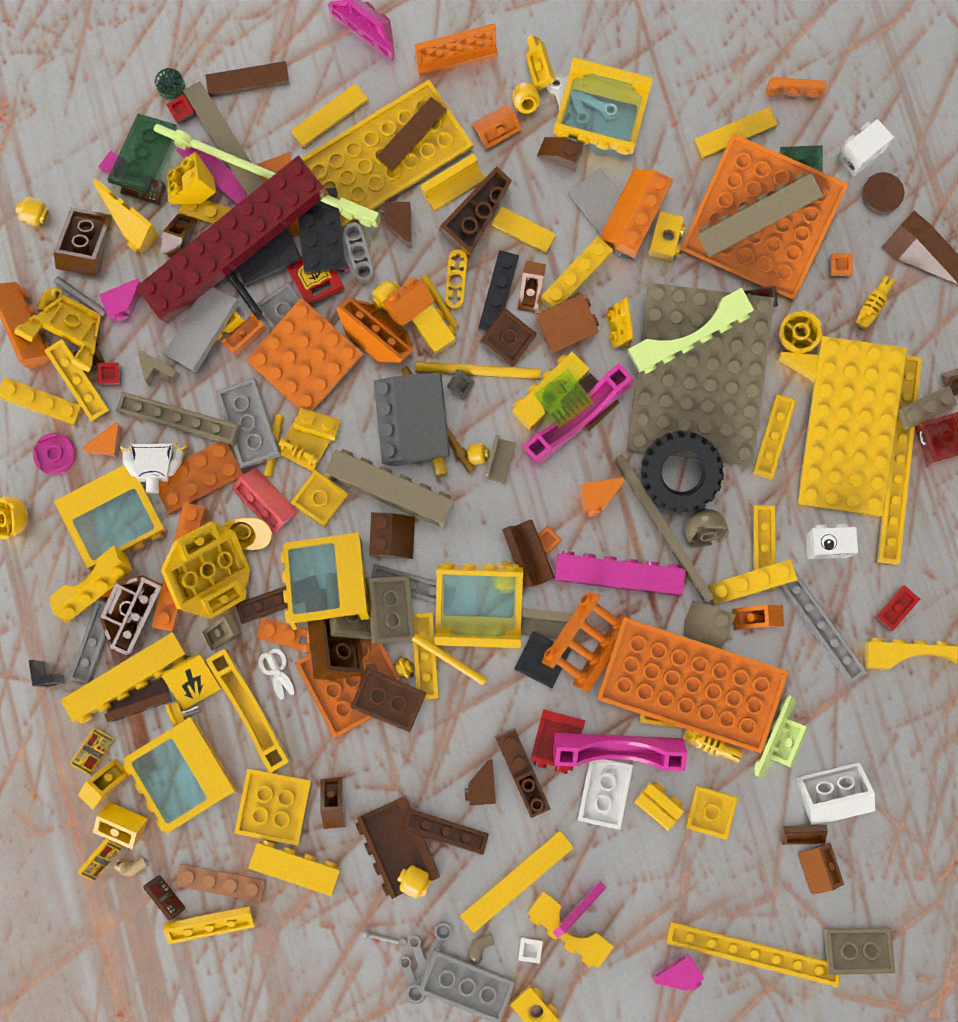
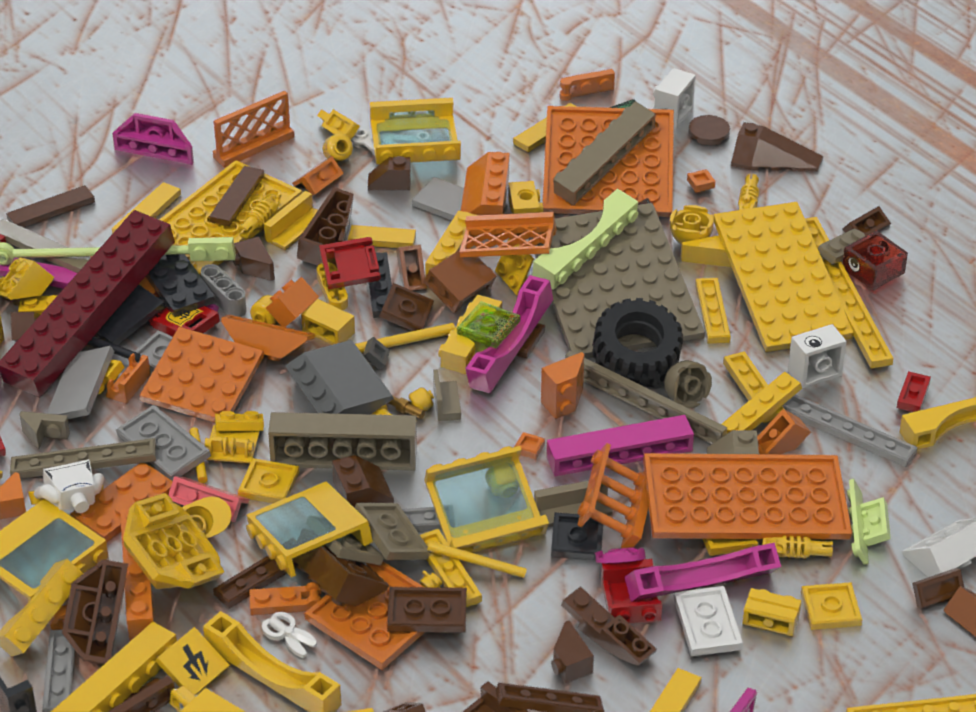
camera: 25 degrees left, 40 degrees down
dark tan slope [202,613,241,651] -> none
reddish brown panel [502,520,555,589] -> none
none -> yellow hinge [237,193,280,238]
none -> red container [319,237,381,290]
none -> orange fence [459,212,557,257]
none -> dark pink tile [595,548,646,563]

